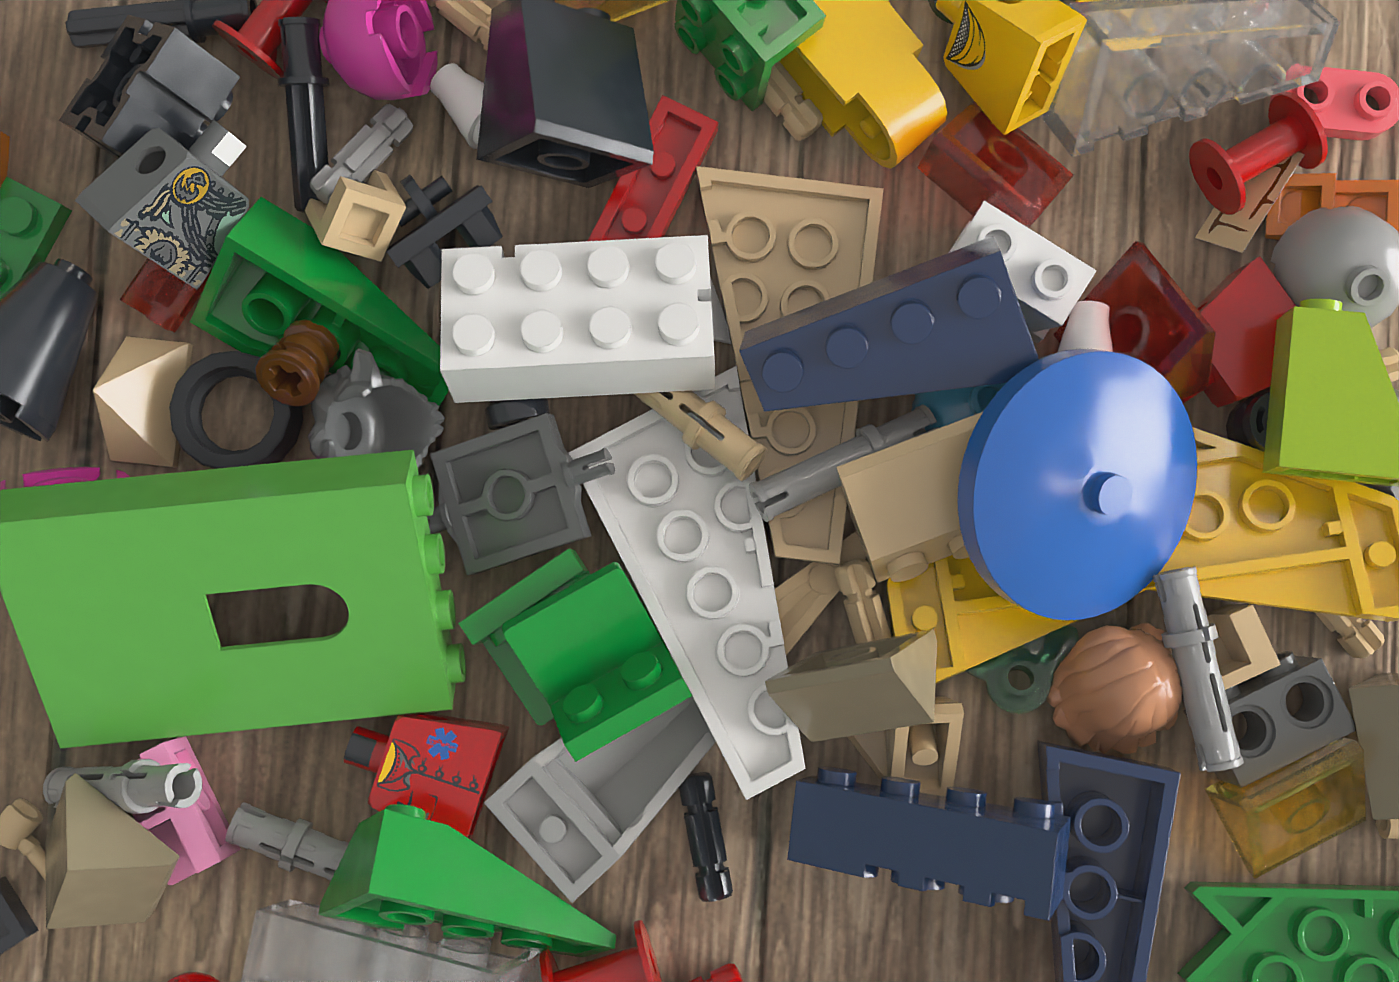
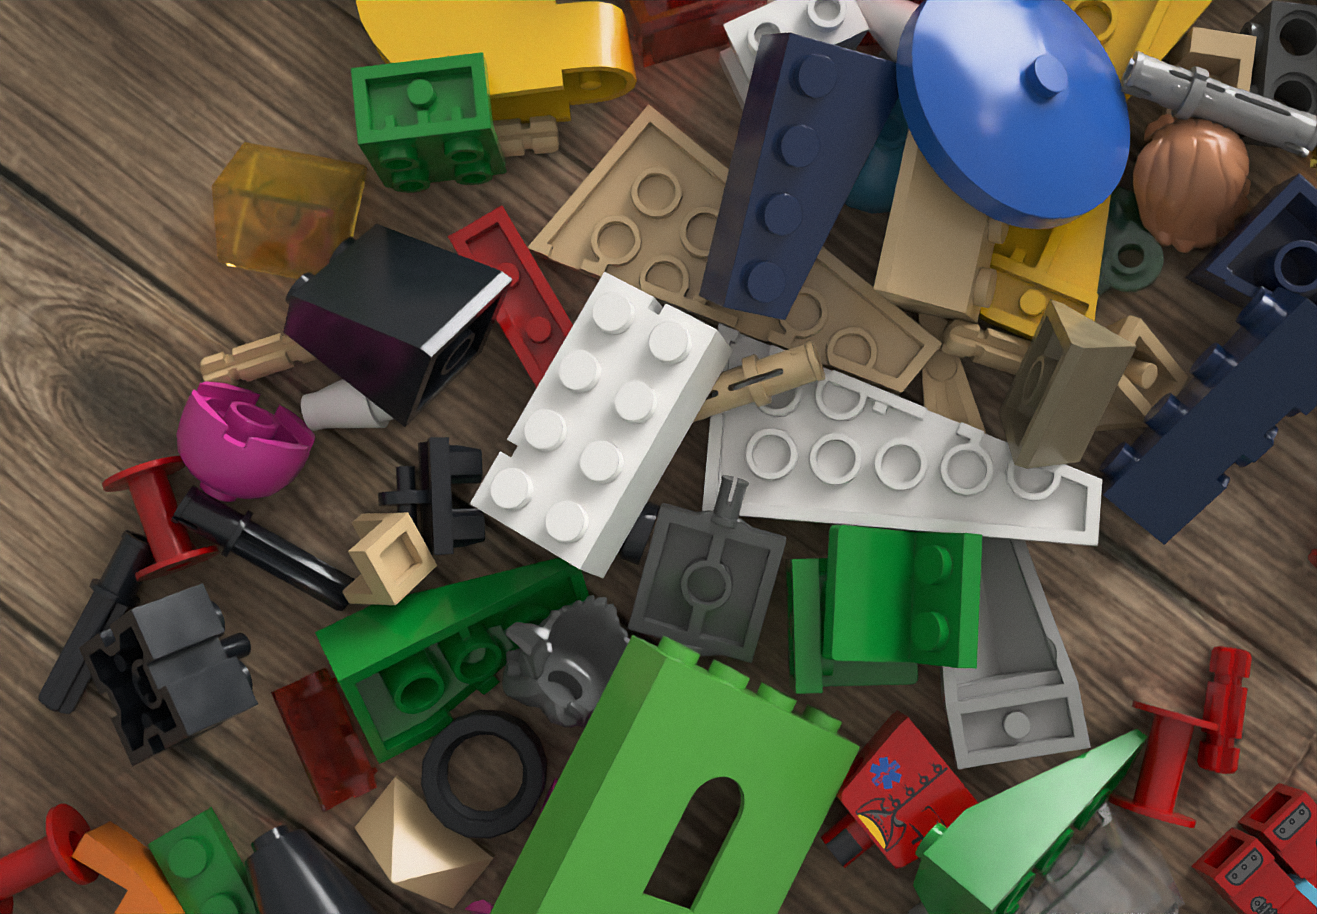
camera: 50 degrees left, 0 degrees up
torso [75,119,249,290] -> none
reddish brown bush [256,320,339,406] -> none
light grey axle [310,104,413,205] -> none
black axle [679,772,733,902] -> none
light grey pin [749,405,938,522] -> none

